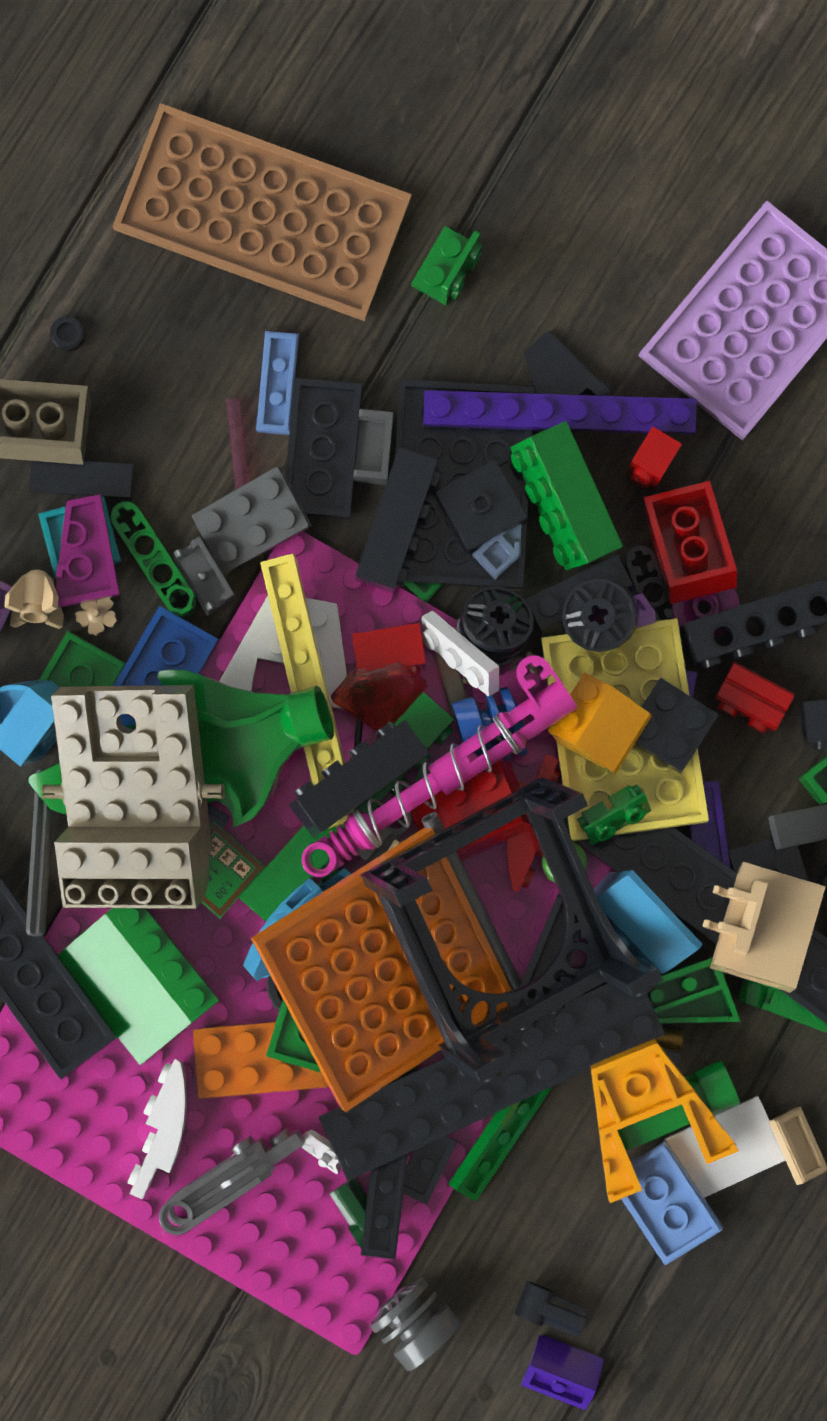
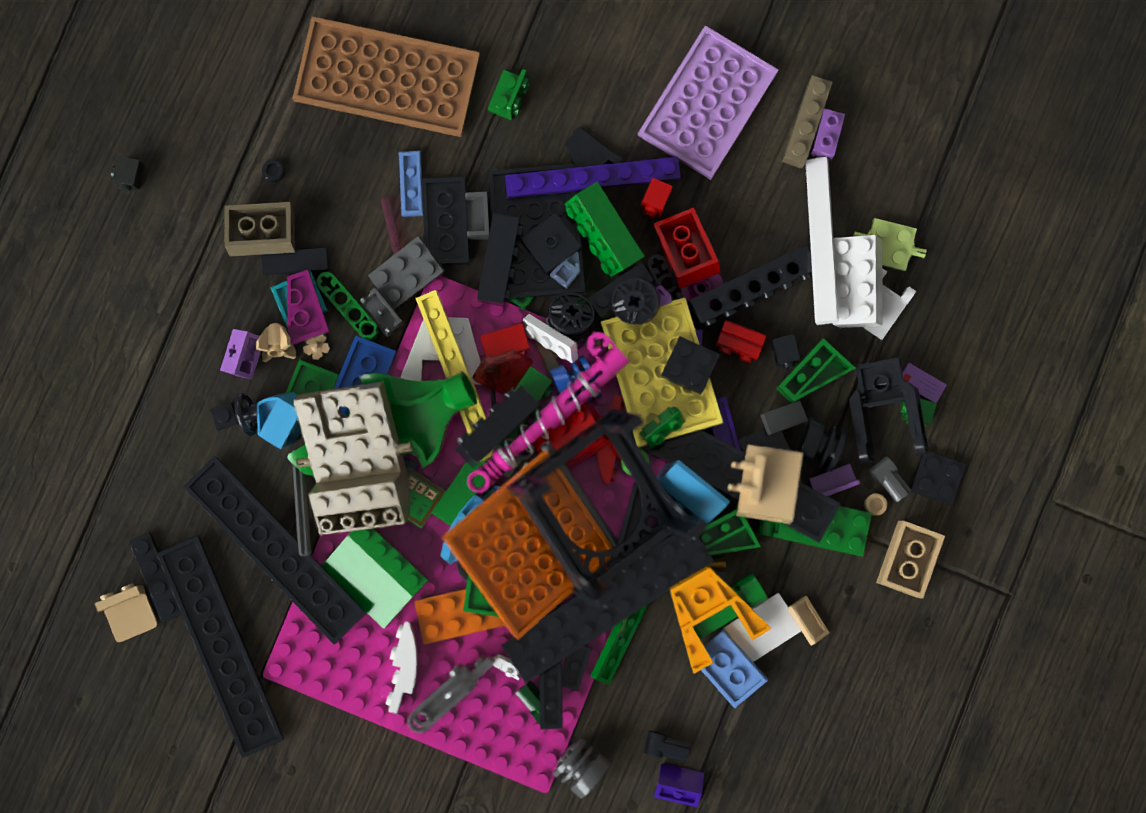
camera: 10 degrees left, 0 degrees up
light orange slope [547,672,652,774] -> none

